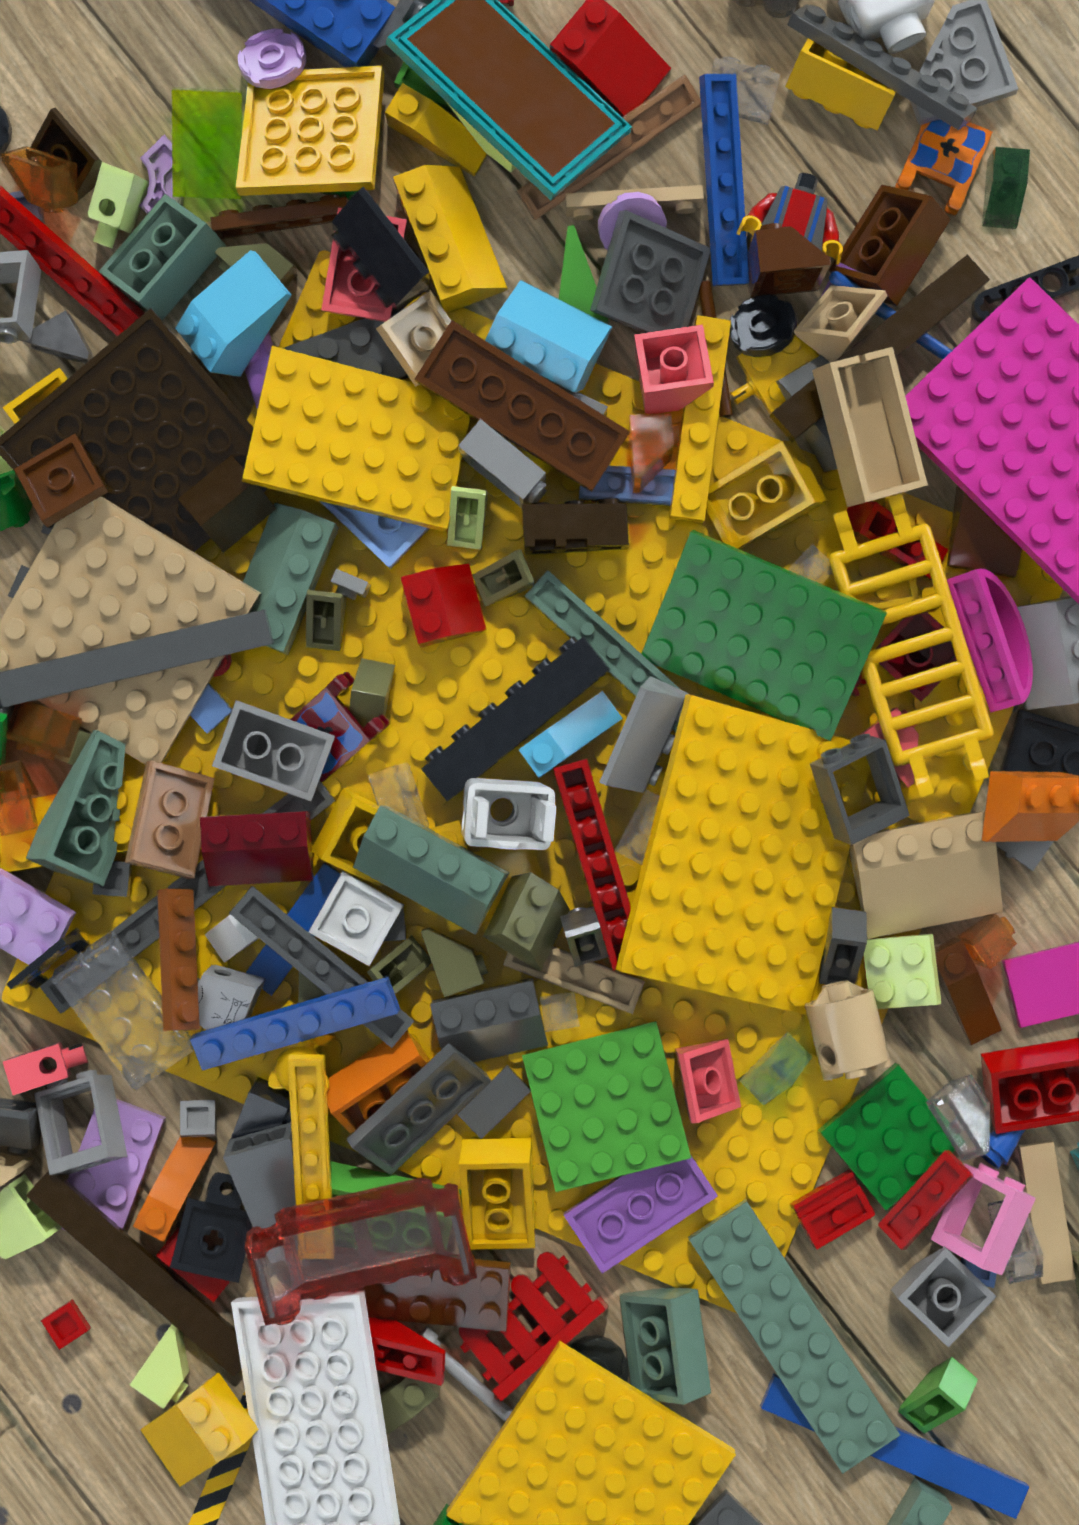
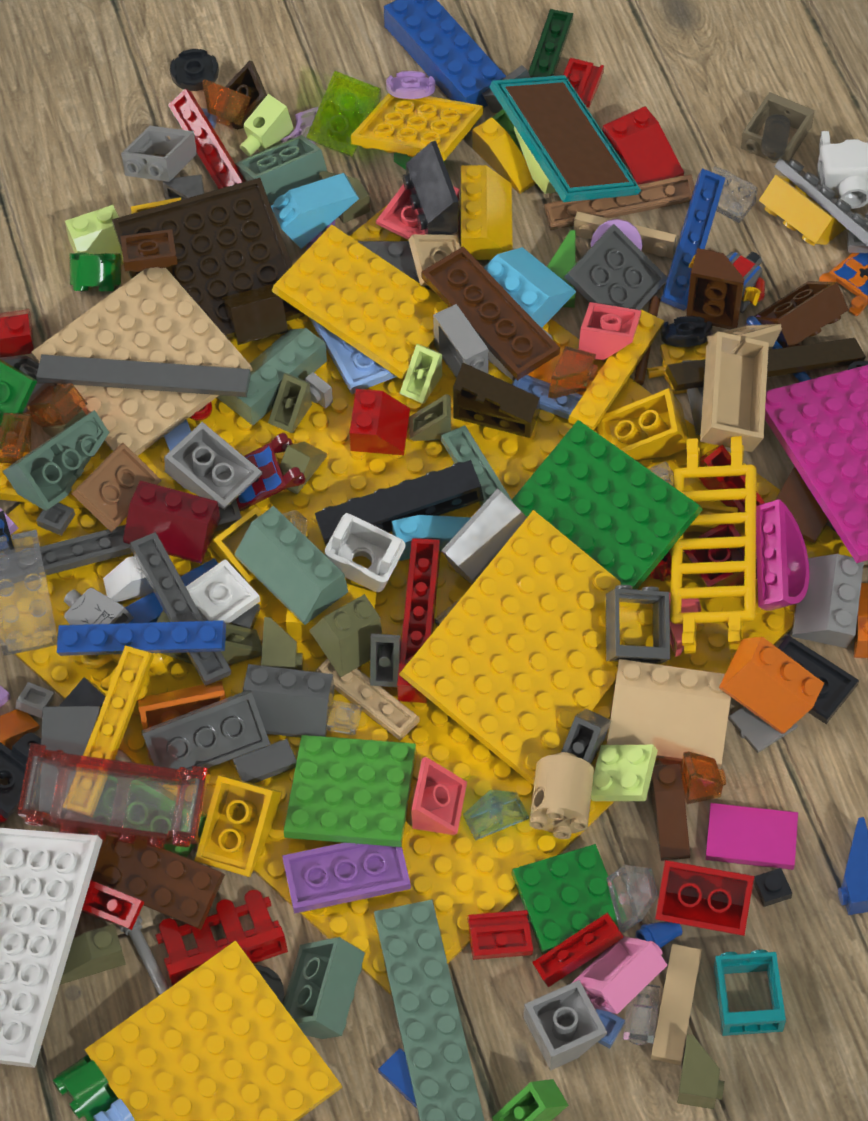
camera: 15 degrees right, 30 degrees down
dark orange plate [157,888,200,1031] -> none
reddish brown plate [210,194,348,239] -> none

